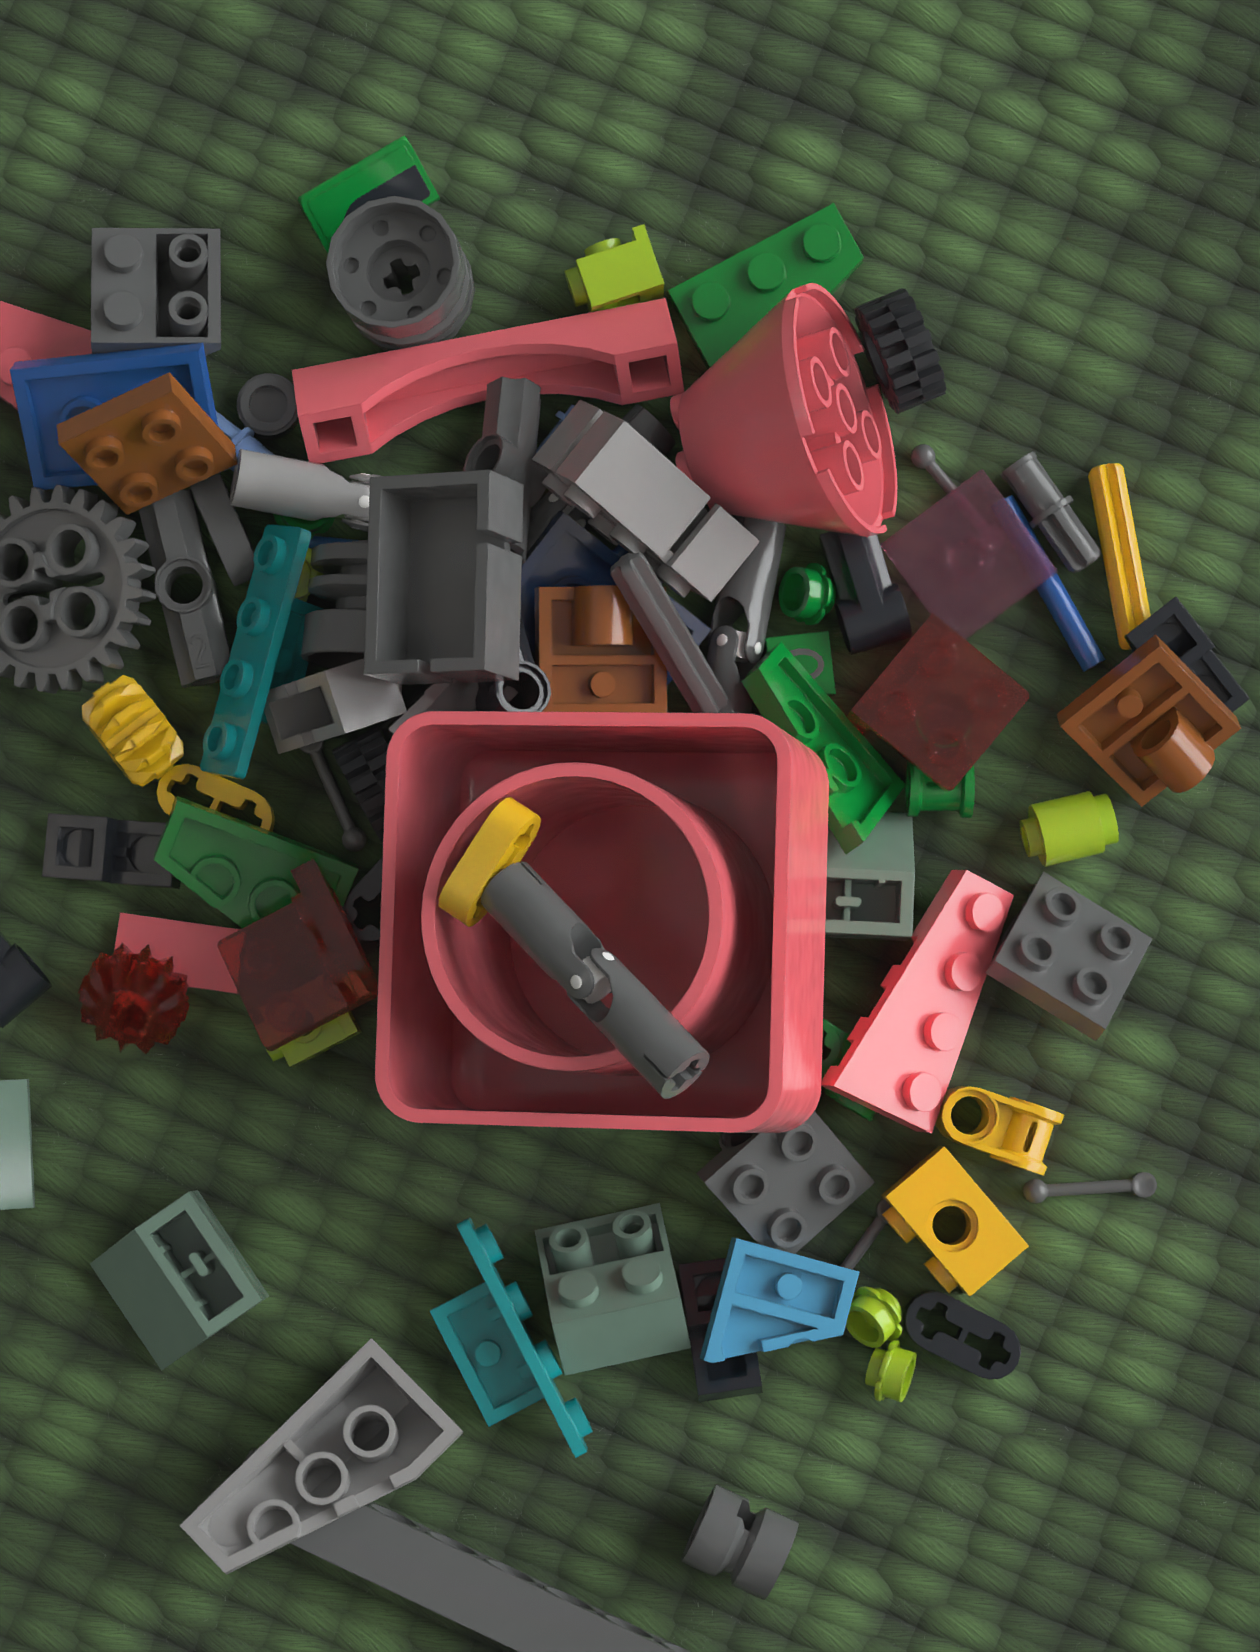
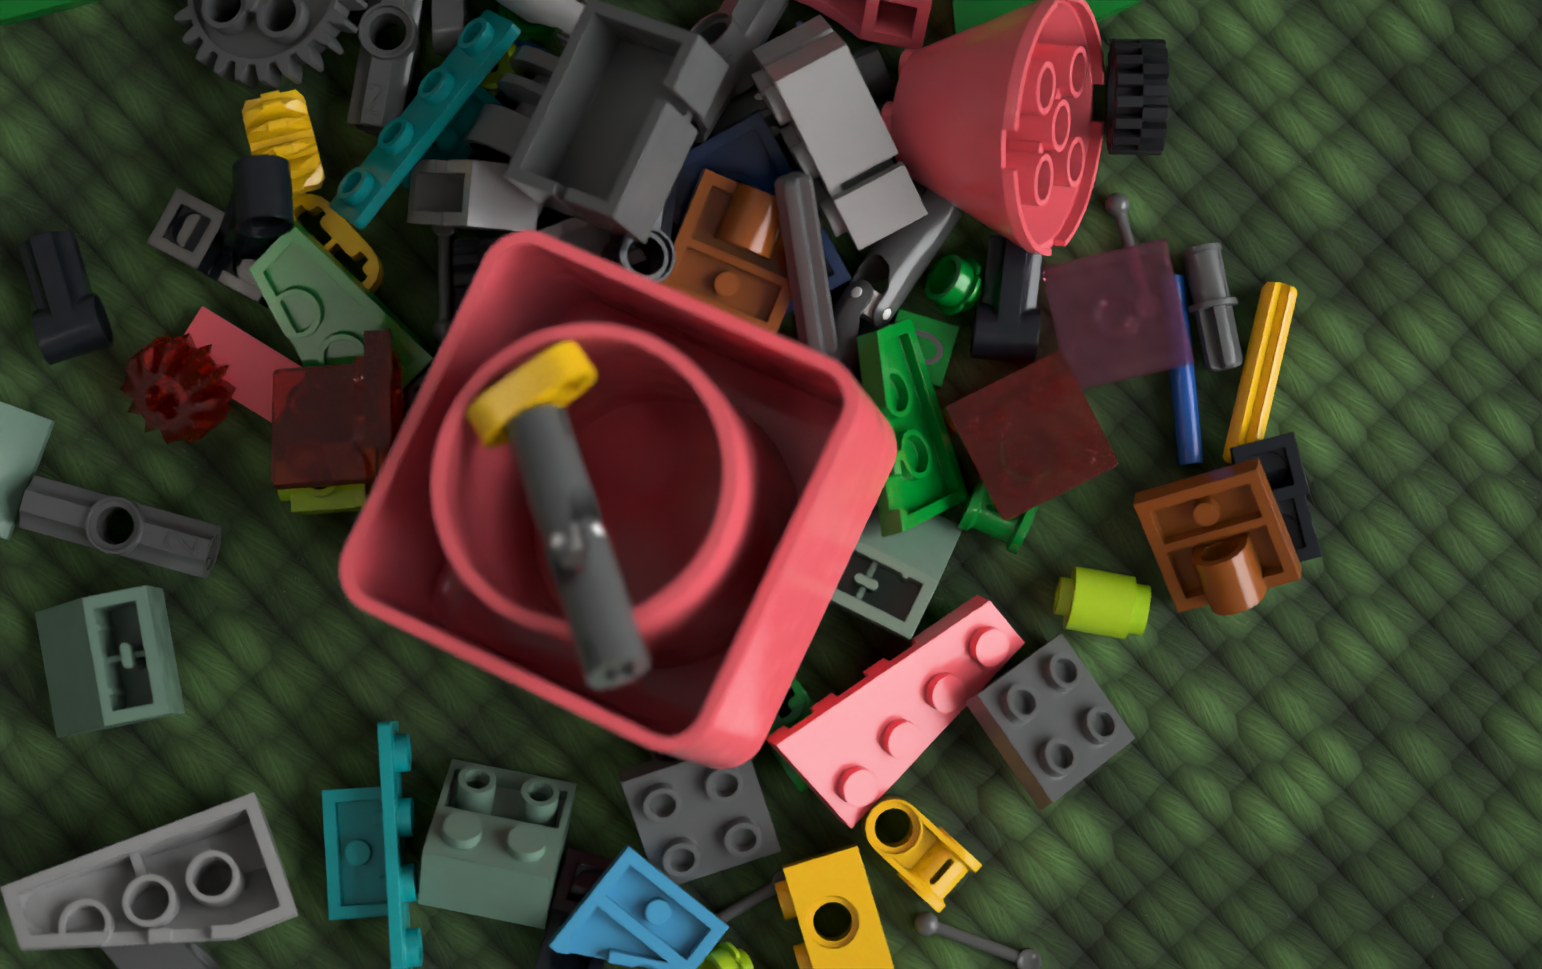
camera: 30 degrees right, 0 degrees up
none -> dark grey piece [19,475,222,579]
none -> black piece [221,154,294,260]

